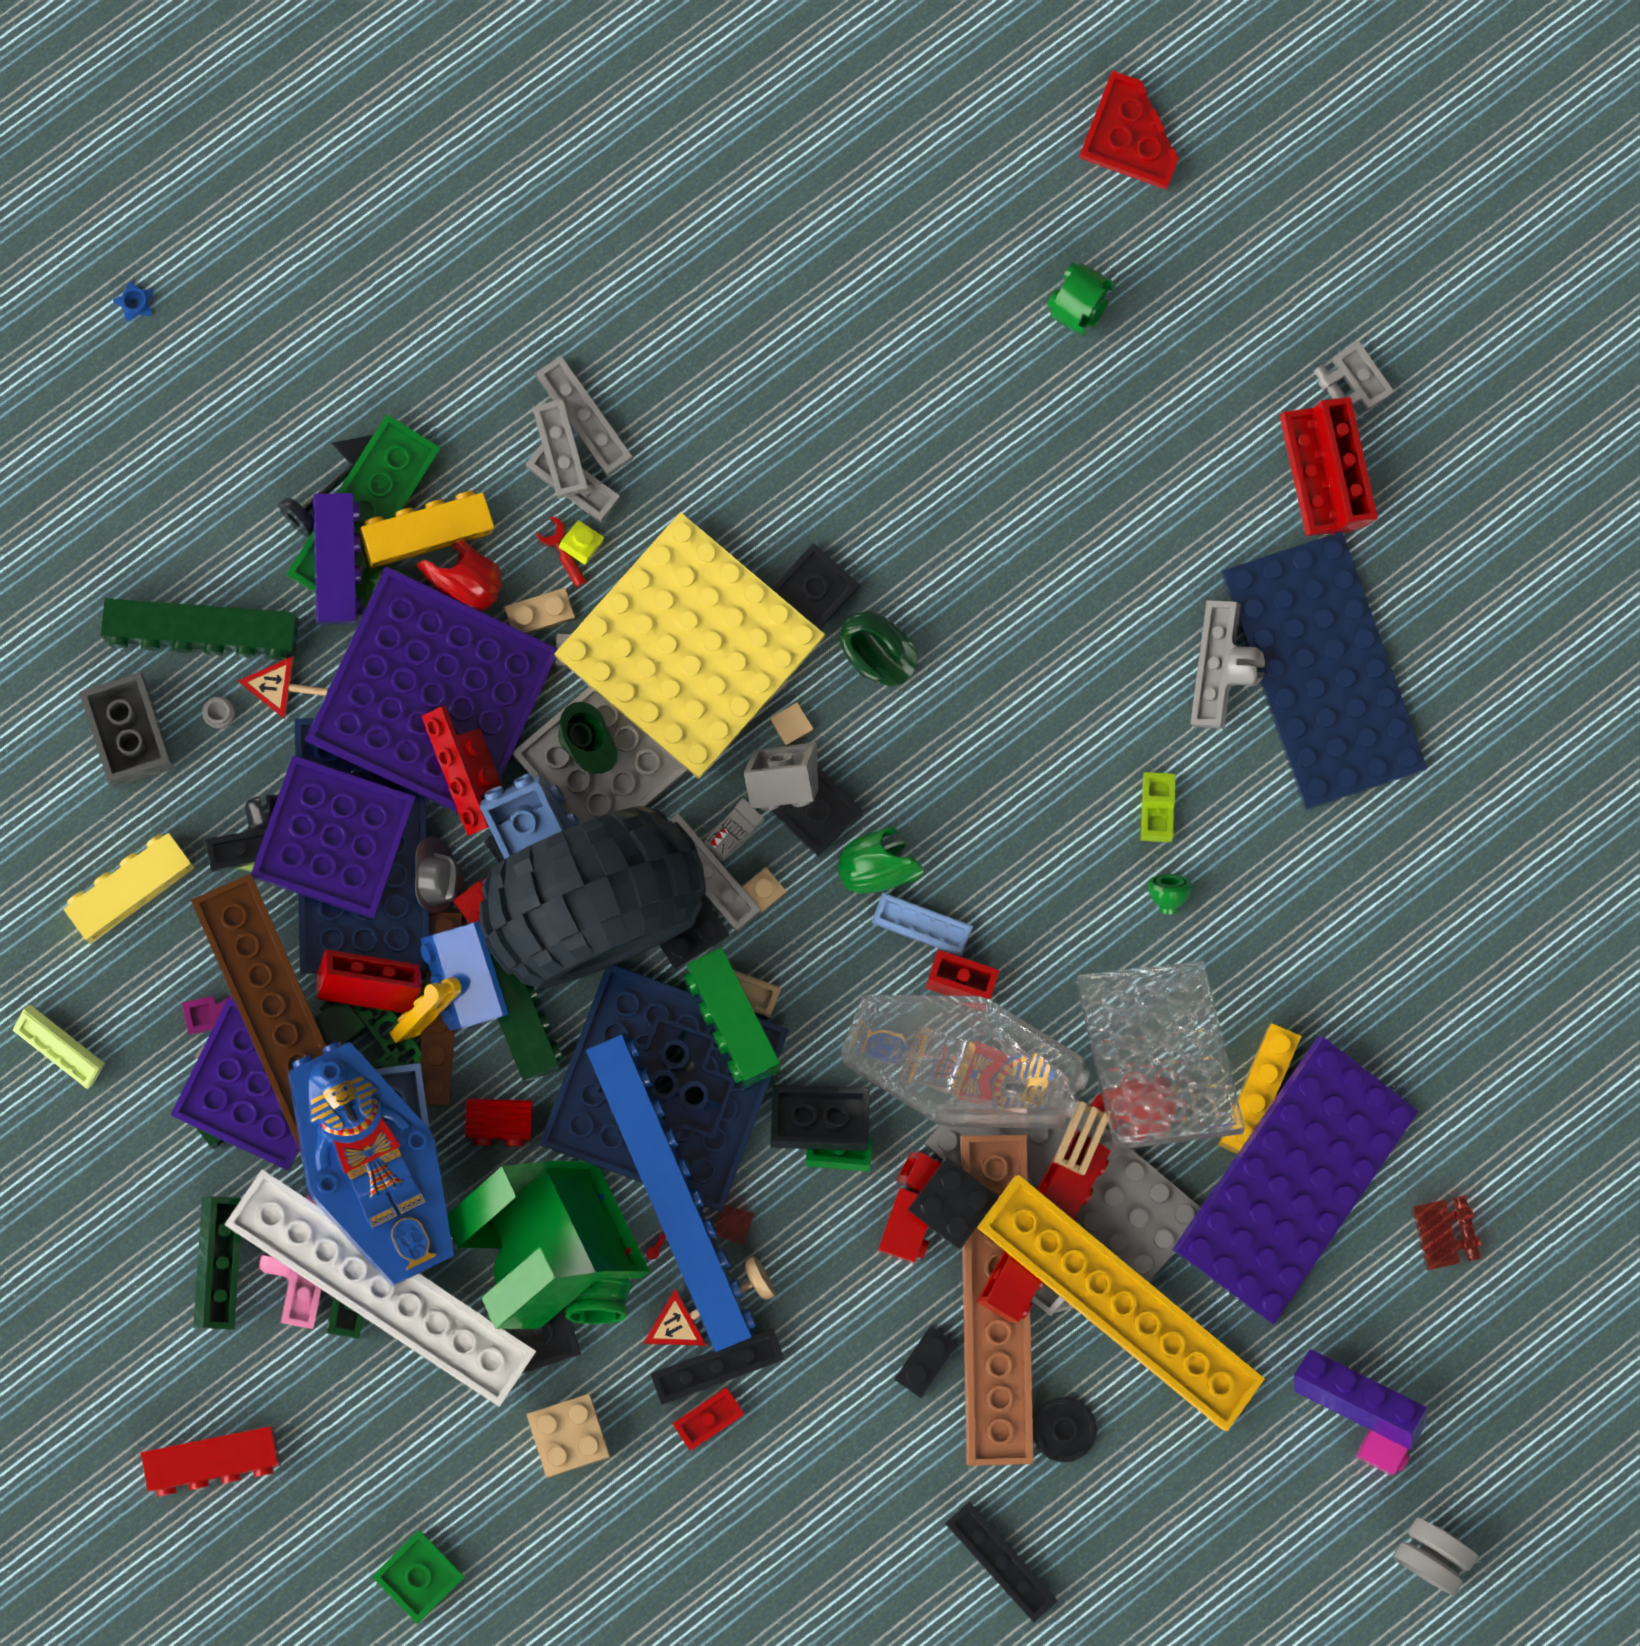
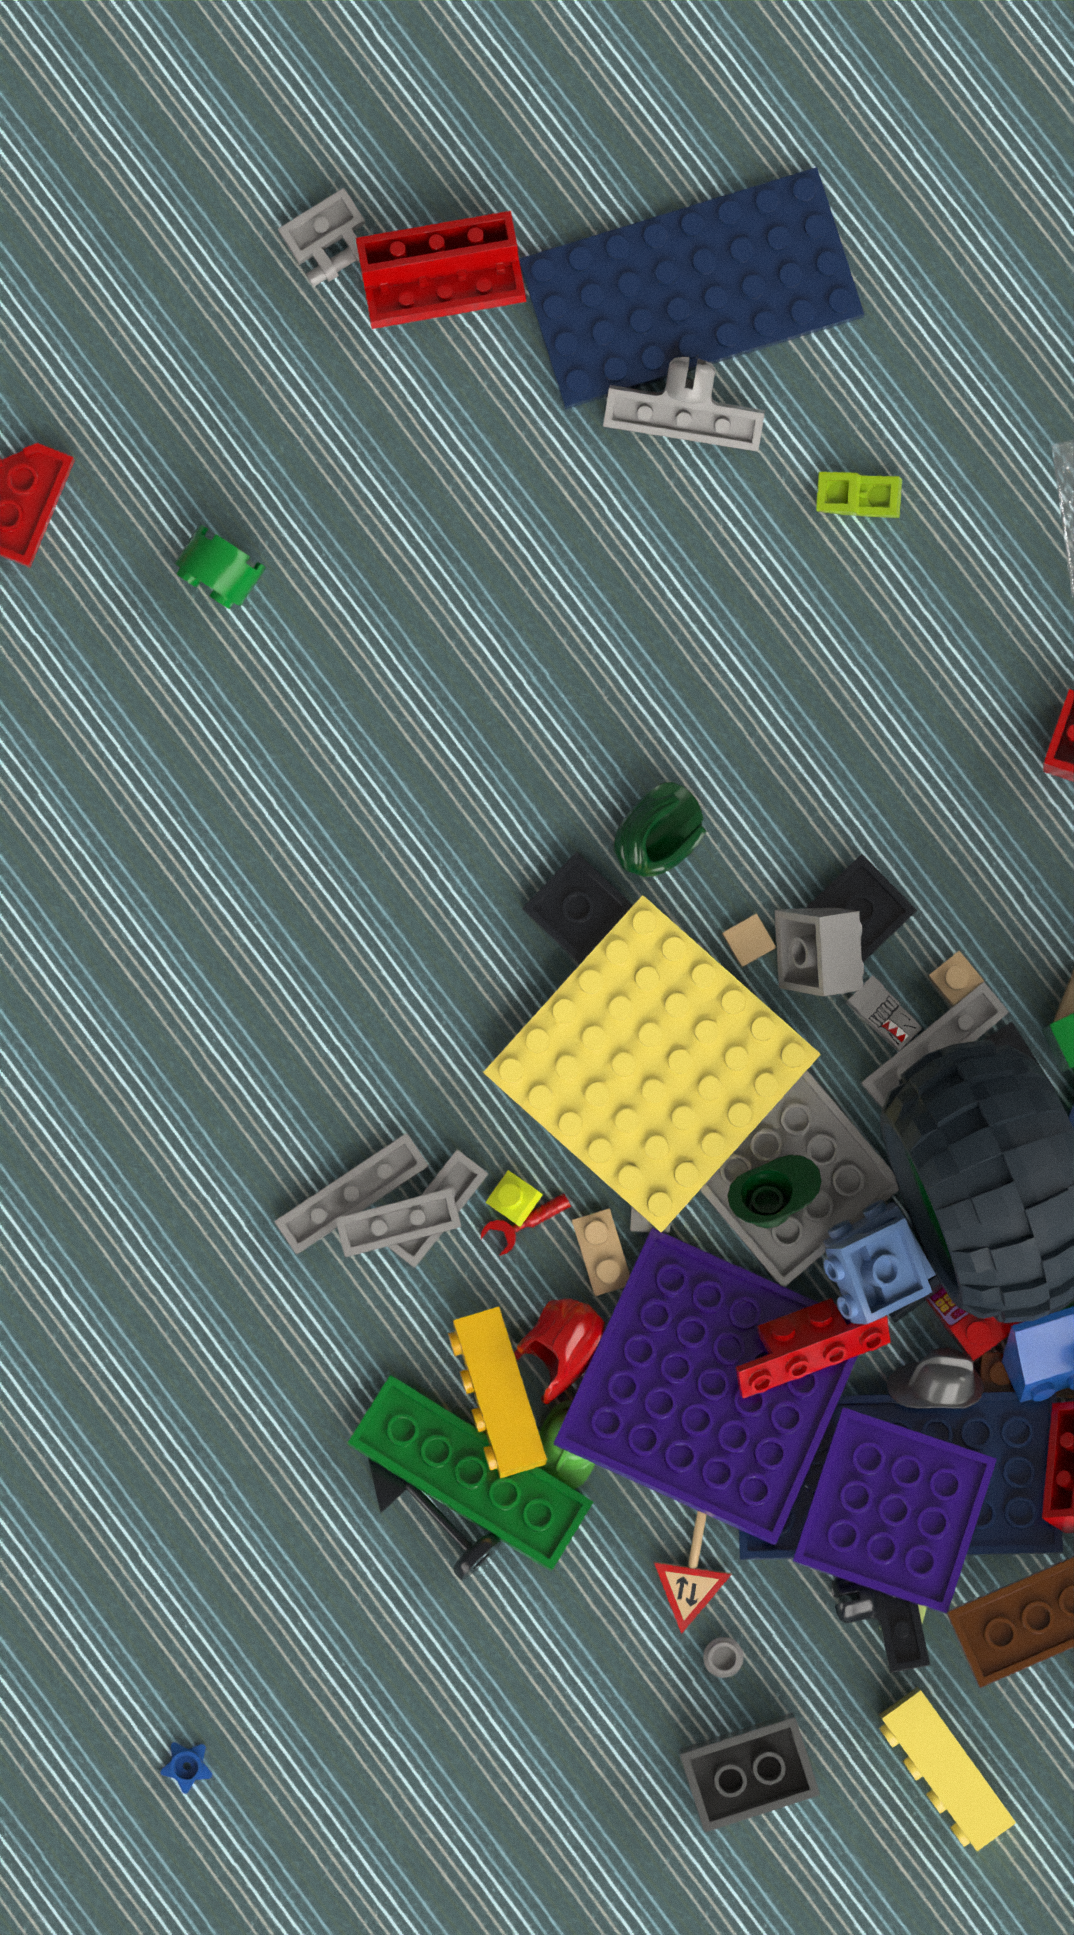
camera: 85 degrees left, 5 degrees up
dark green brick [101,598,299,660] -> none
dark purple brick [313,493,362,625] -> none
green hair [838,827,924,894] -> none
light blue plate [871,892,973,957] -> none
green brick [1147,874,1192,915] -> none

